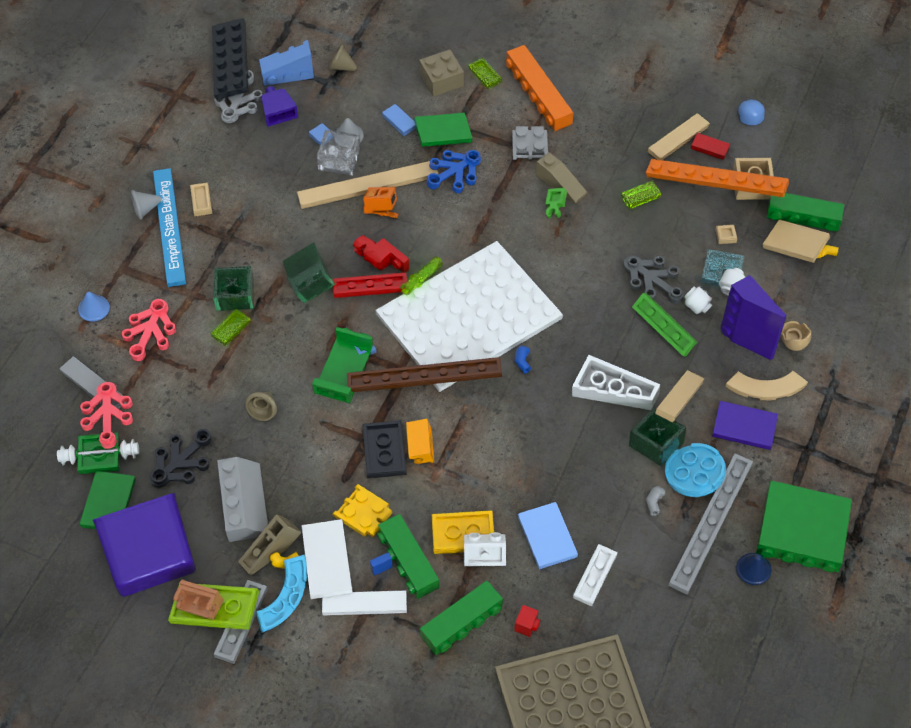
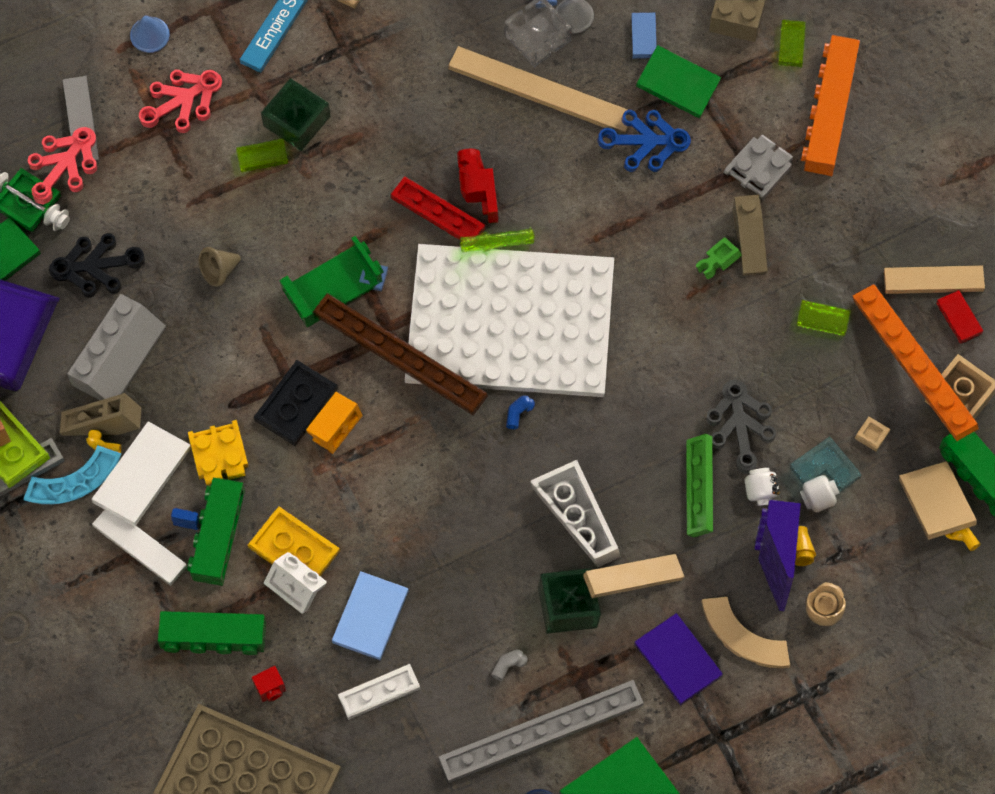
camera: 40 degrees right, 10 degrees up
clear green slope [283,242,336,303] -> none
orange piece [363,187,399,218] -> none
medium azure tile [665,443,726,497] -> none

